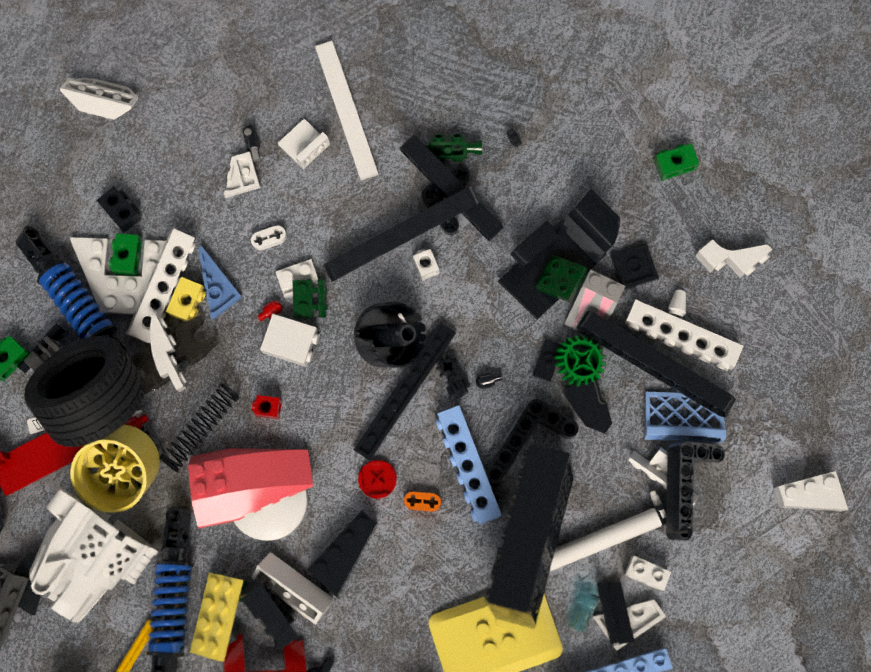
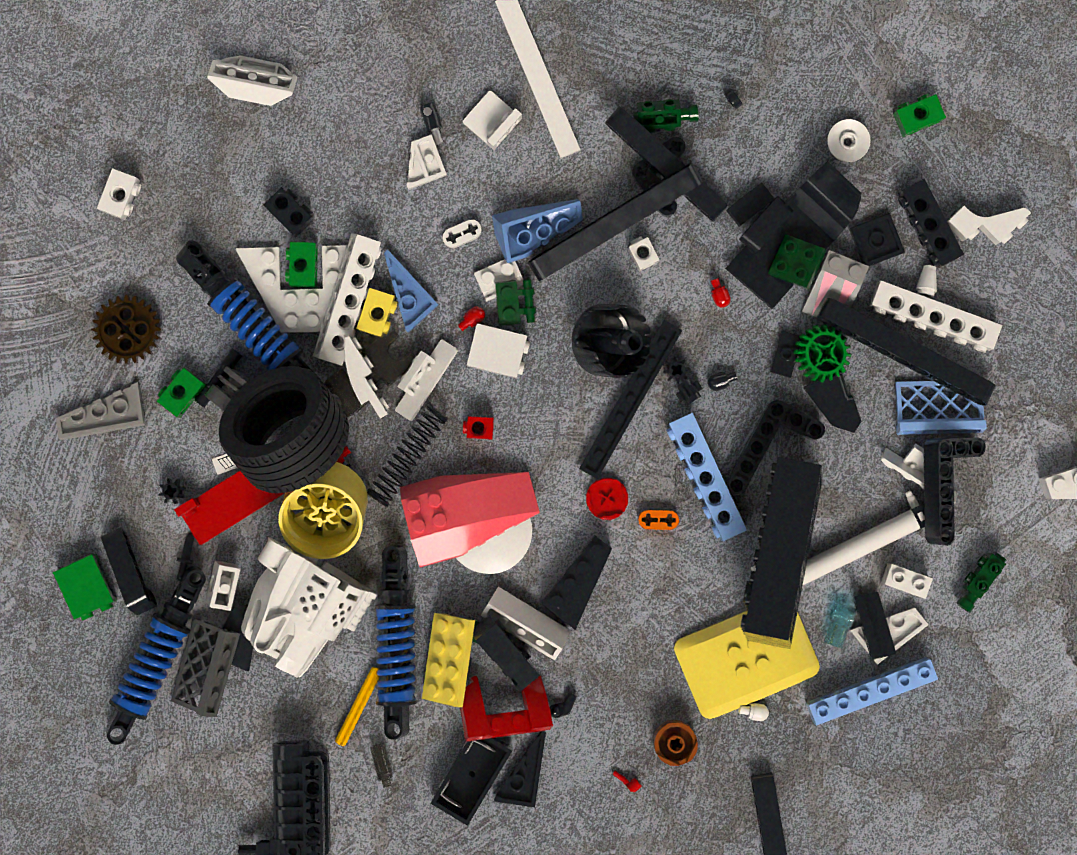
camera: 10 degrees left, 10 degrees up
none -> white brick [205,560,240,611]
none -> white bracket [395,340,458,421]
none -> medium blue wedge [492,199,583,263]
none -> red cylinder [711,278,731,308]
none -> black slope [726,182,775,227]
none -> white dish [827,119,870,162]
none -> black brick [898,179,964,269]
none -> dark green brick [956,552,1007,613]

